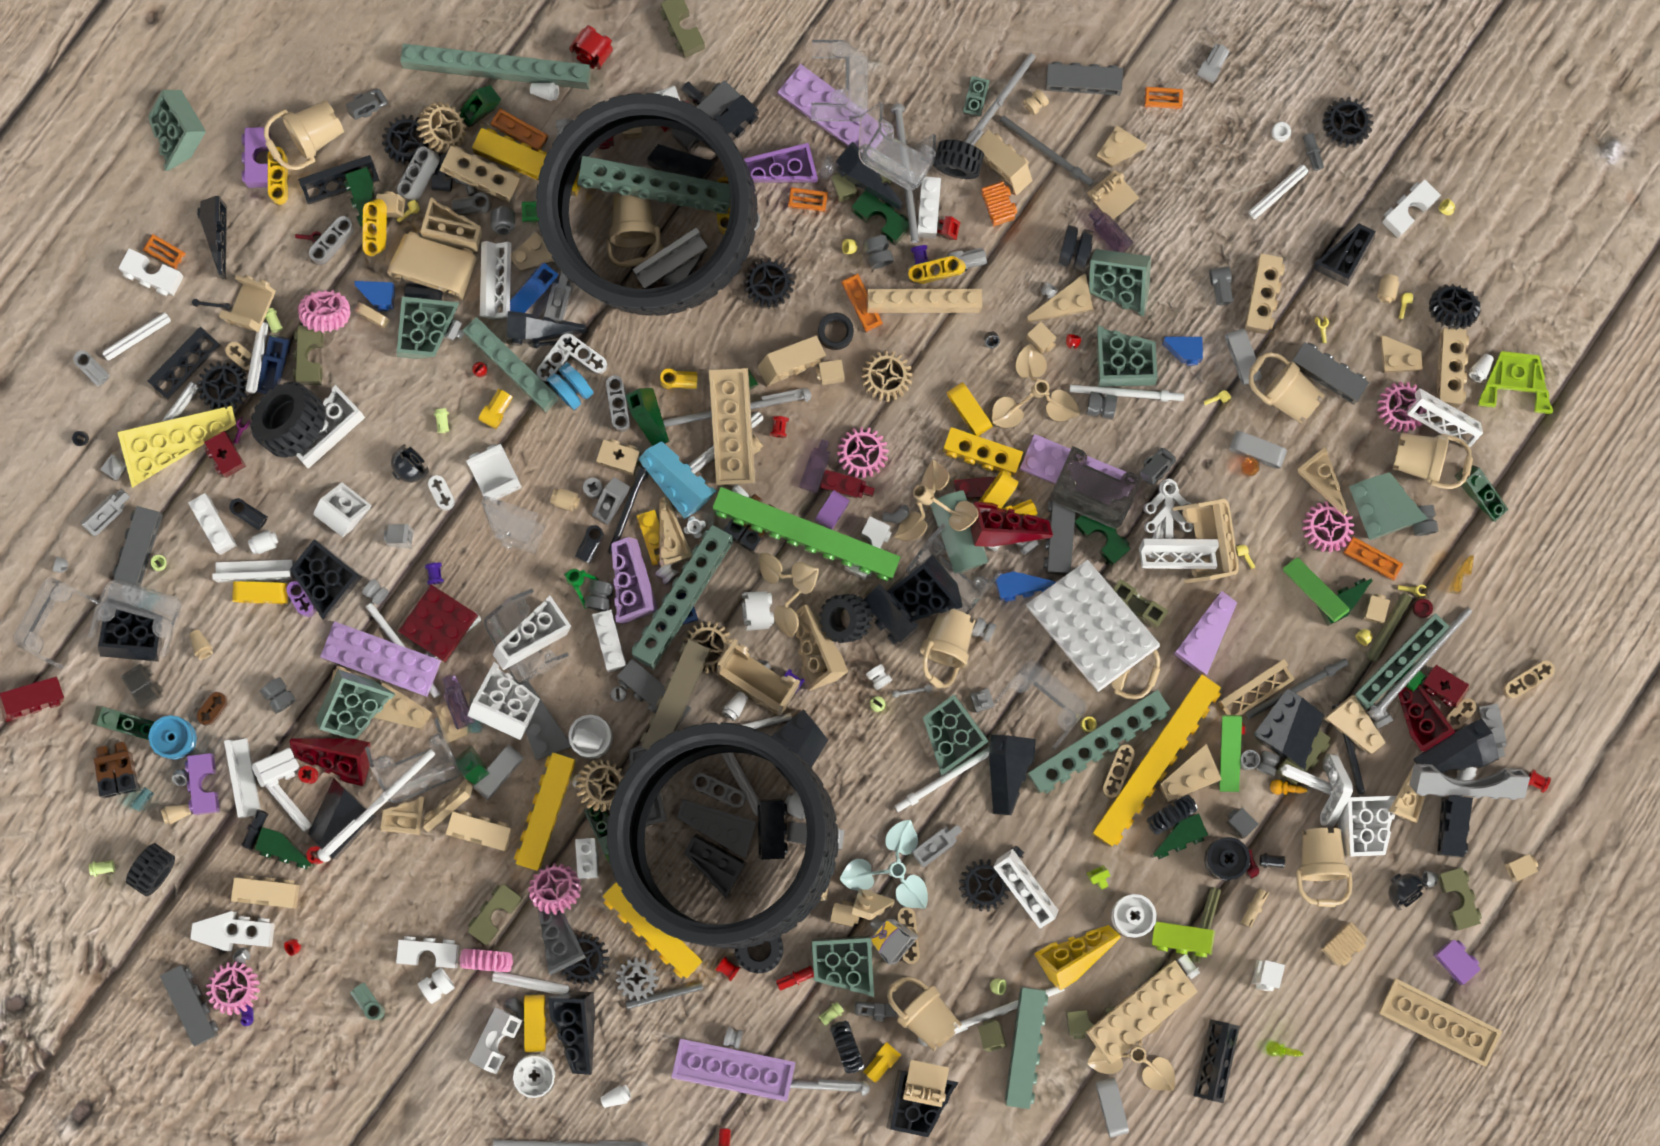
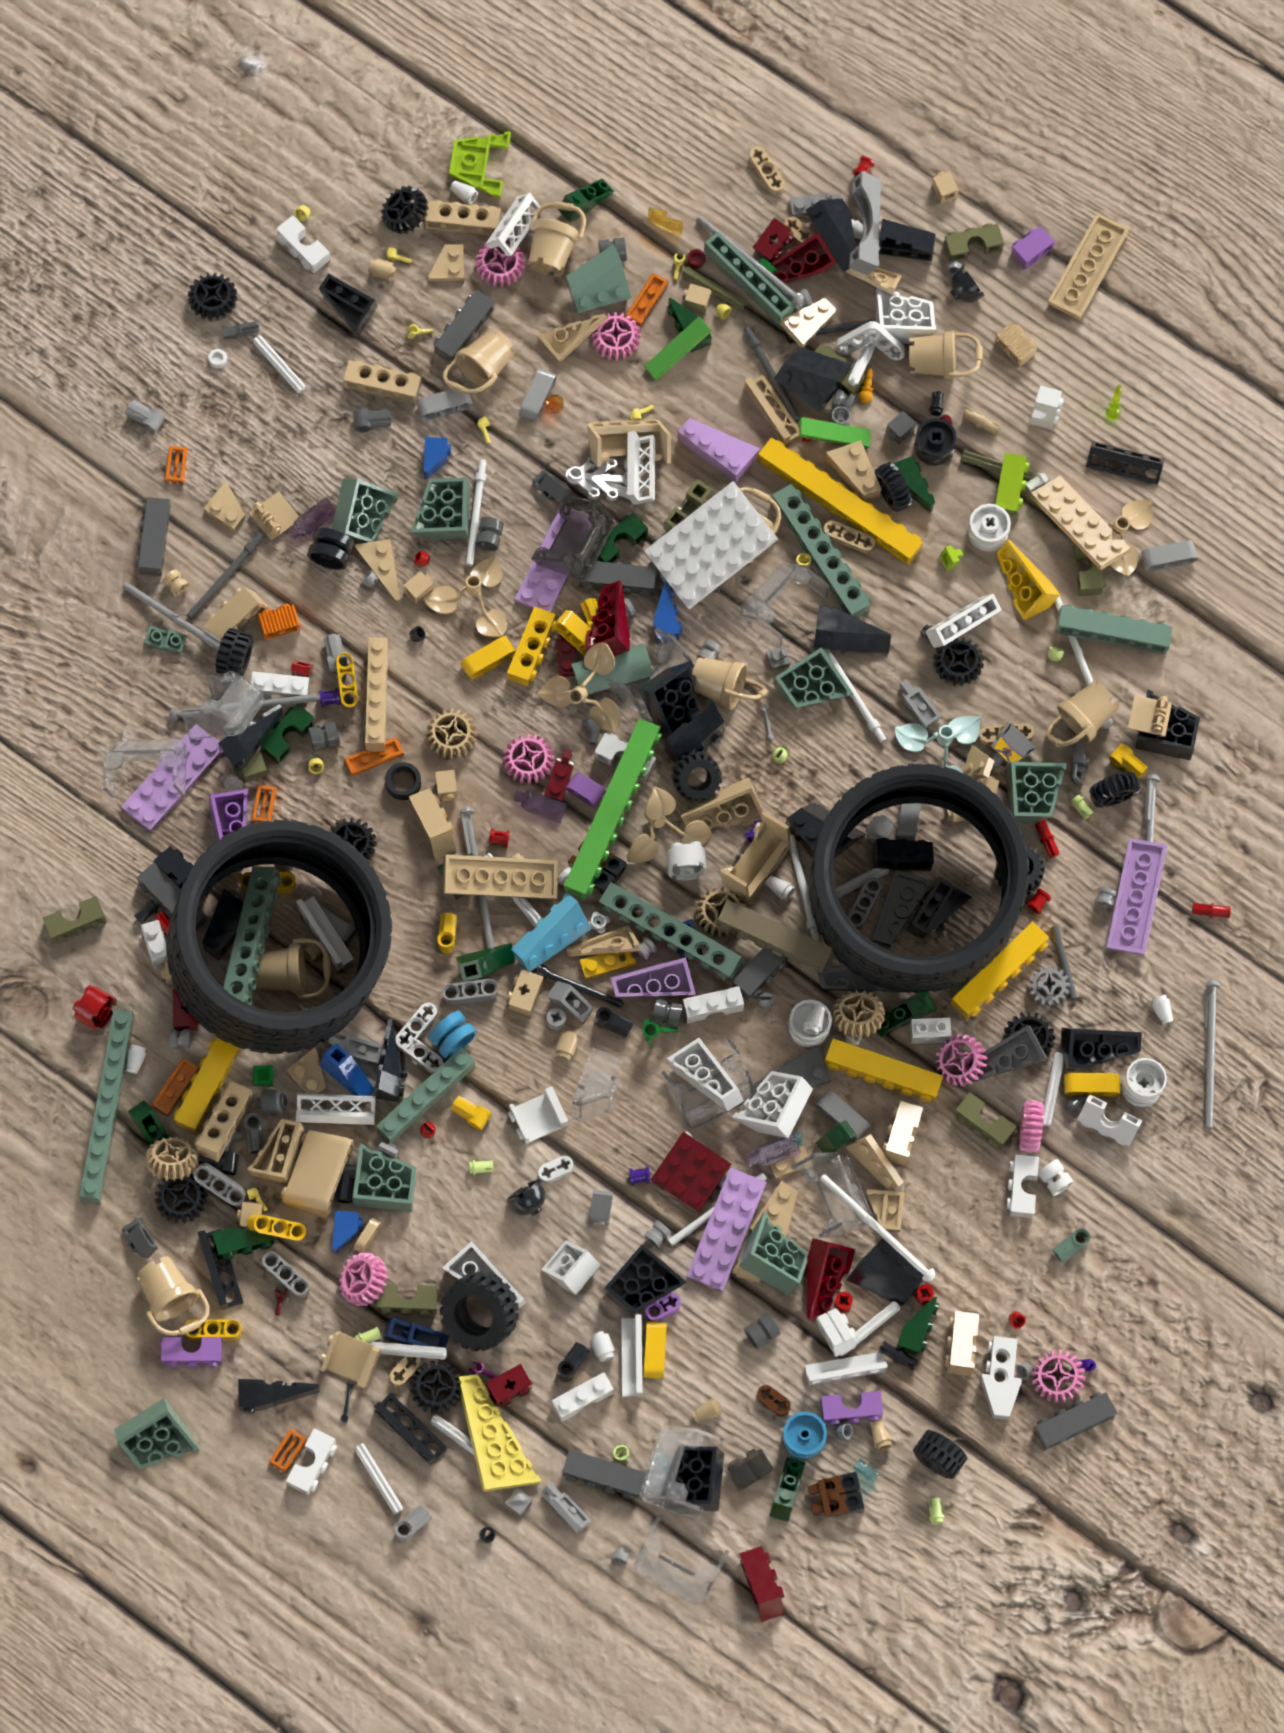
camera: 90 degrees left, 10 degrees down
white wheel [866,664,892,691] -> none
olive brick [978,1020,1007,1052] -> none

